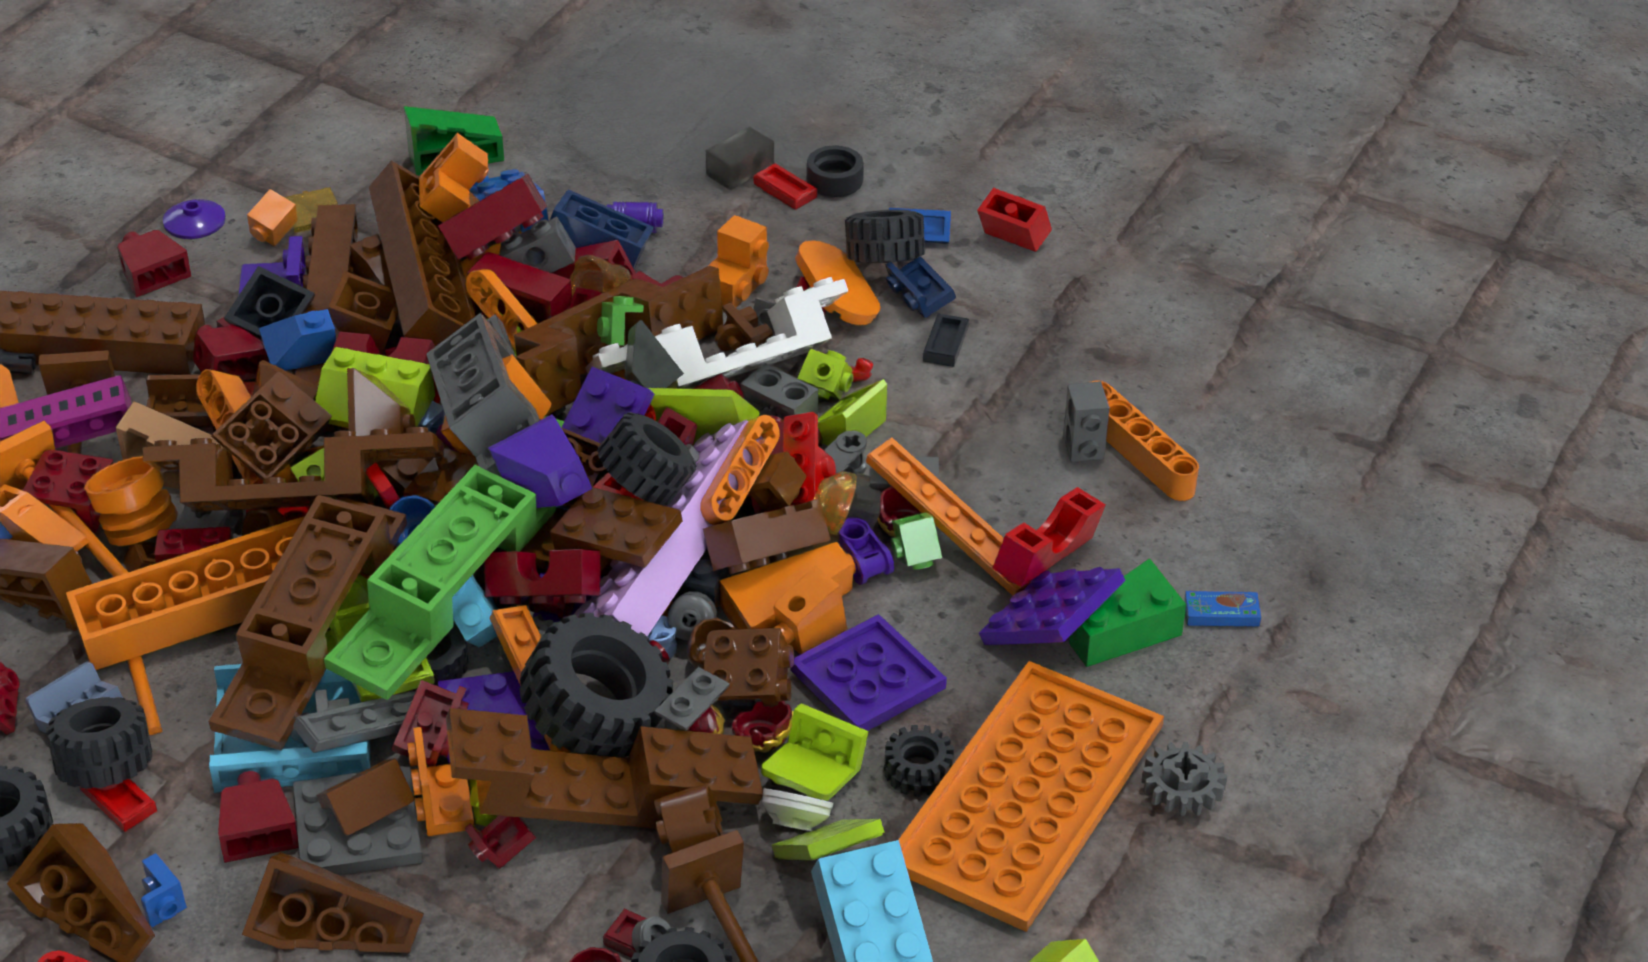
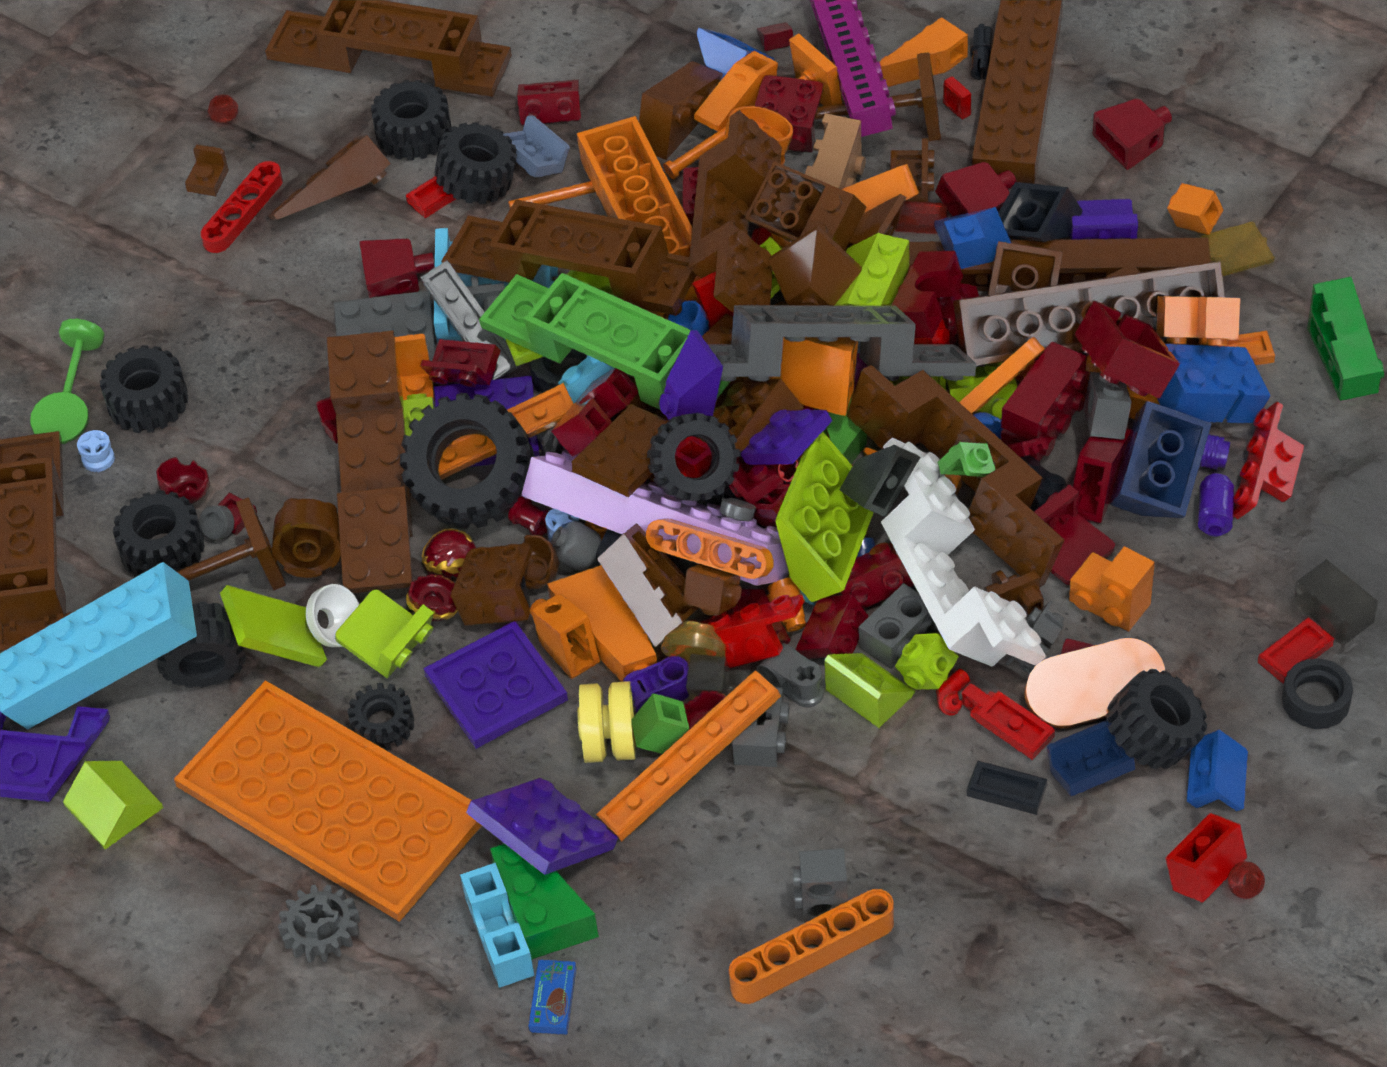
camera: 100 degrees right, 10 degrees up
blue bracket [141,853,187,927] -> none
dark purple dish [163,199,226,239] -> none
reddish brown wedge [242,852,424,953] -> none
reddish brown panel [316,758,415,835] -> none
clear orange hair [570,255,632,298] -> none
dark grey hinge [654,667,730,731] -> none
red arch [992,487,1106,587] -> none
none -> medium azure arch [460,863,535,988]
none -> light yellow wheel [577,681,636,763]
none -> red hinge [962,683,1055,760]
none -> red bracket [1233,402,1304,519]

